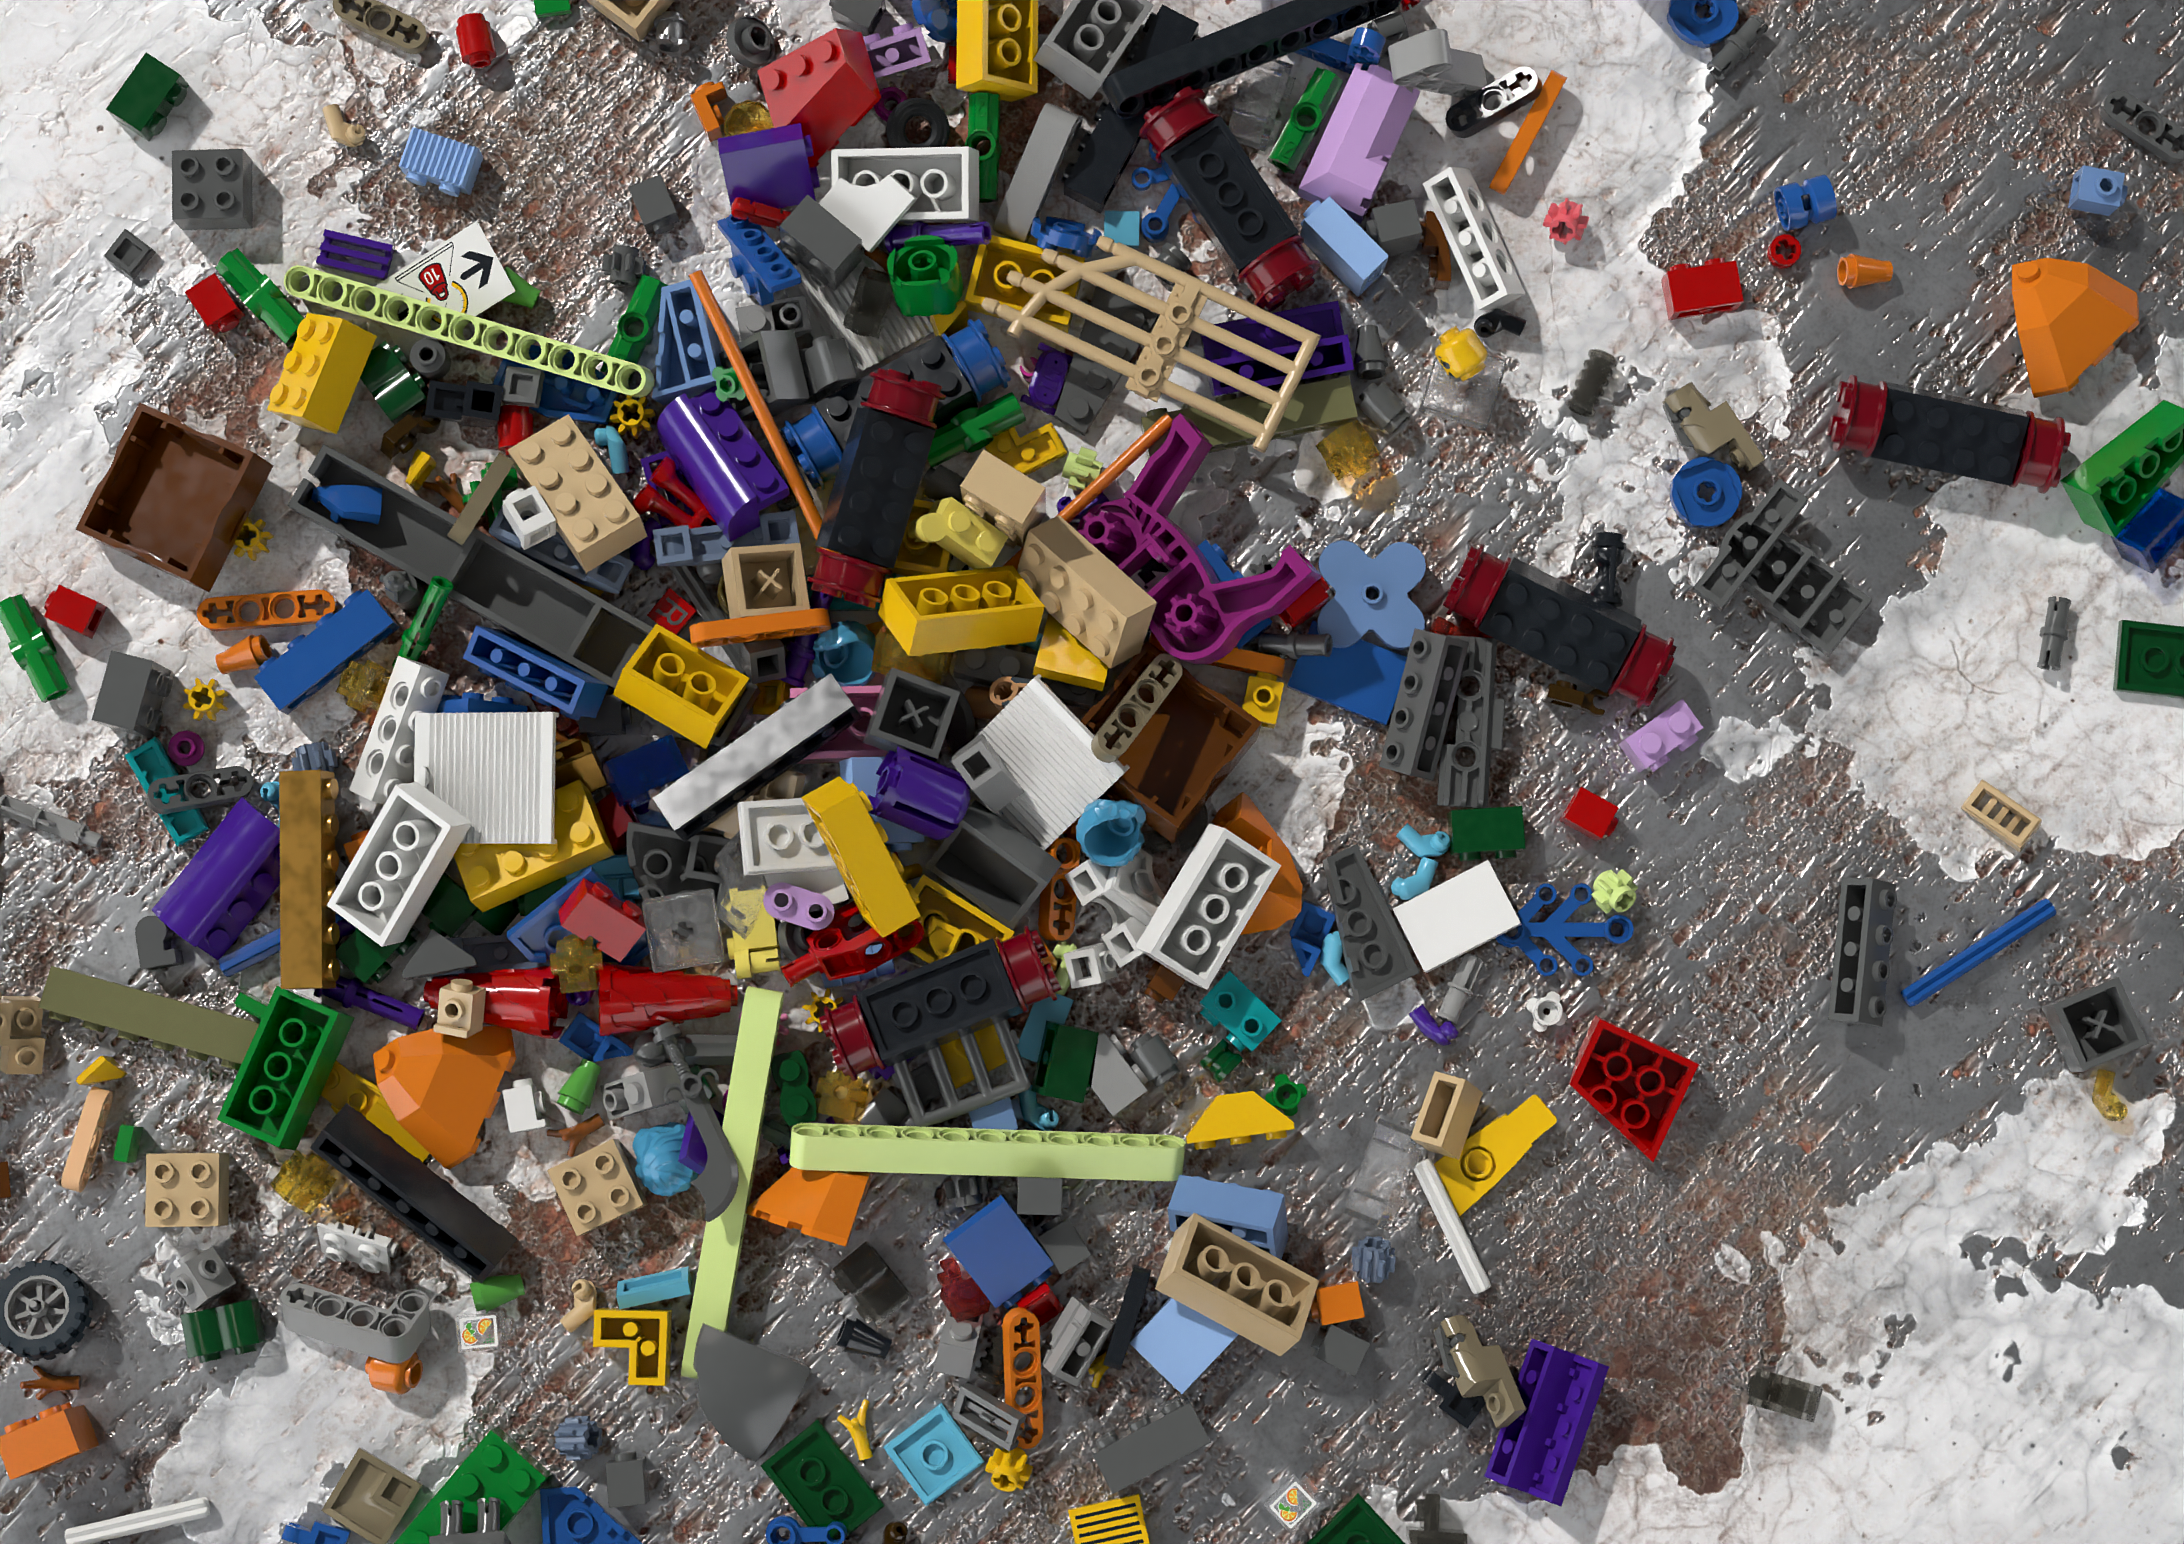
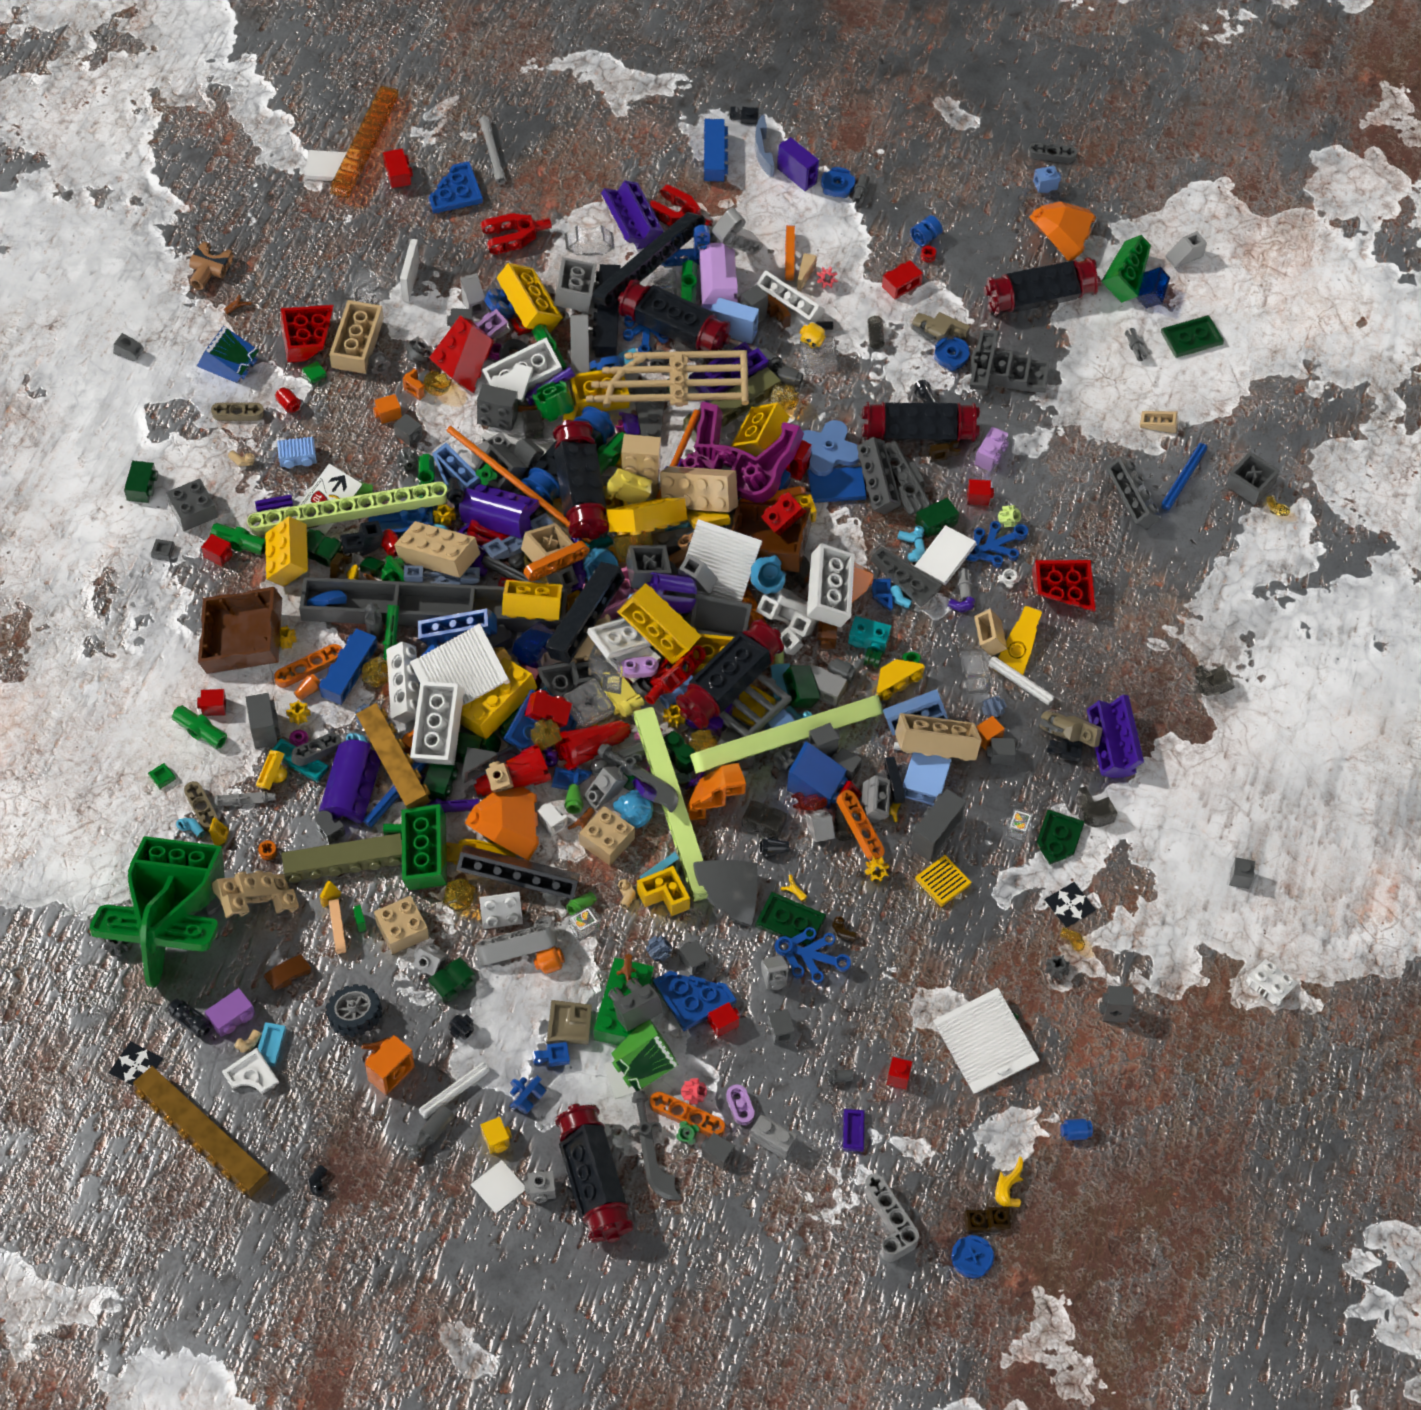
camera: 25 degrees left, 25 degrees down
dark grey brick [410,338,451,380] -> none
dark tan beam [447,452,515,545] -> none
dark grey tile [501,366,545,408] -> none
white brick [503,485,556,550] -> none
dark purple brick [717,123,820,209] -> none
blue bracket [717,214,802,306] -> none
red axle [731,197,791,231] -> none
medium azure tile [883,1403,985,1506] -> none
yellow tile [928,916,965,959] -> none
dark grey tile [952,1382,1027,1451] -> none
yellowish green gear [1061,446,1103,492] -> none
dark tan beam [1091,653,1183,763] -> none
dark grey pin [1258,630,1333,659] -> none
black beam [1445,66,1542,138] -> none
orange cone [1837,254,1893,289] -> none
none -> yellow tile [256,750,288,790]
none -> orange bush [258,840,277,861]
none -> dark green slope [360,556,385,578]
none -> orange brick [373,394,402,424]
none -> black cone [447,477,465,504]
none -> black gear [449,1014,474,1040]
none -> dark orange bar [616,954,636,982]
none -> yellow brick [730,402,790,457]
none -> red brick [761,492,807,536]
none -> tan slope [797,253,817,291]

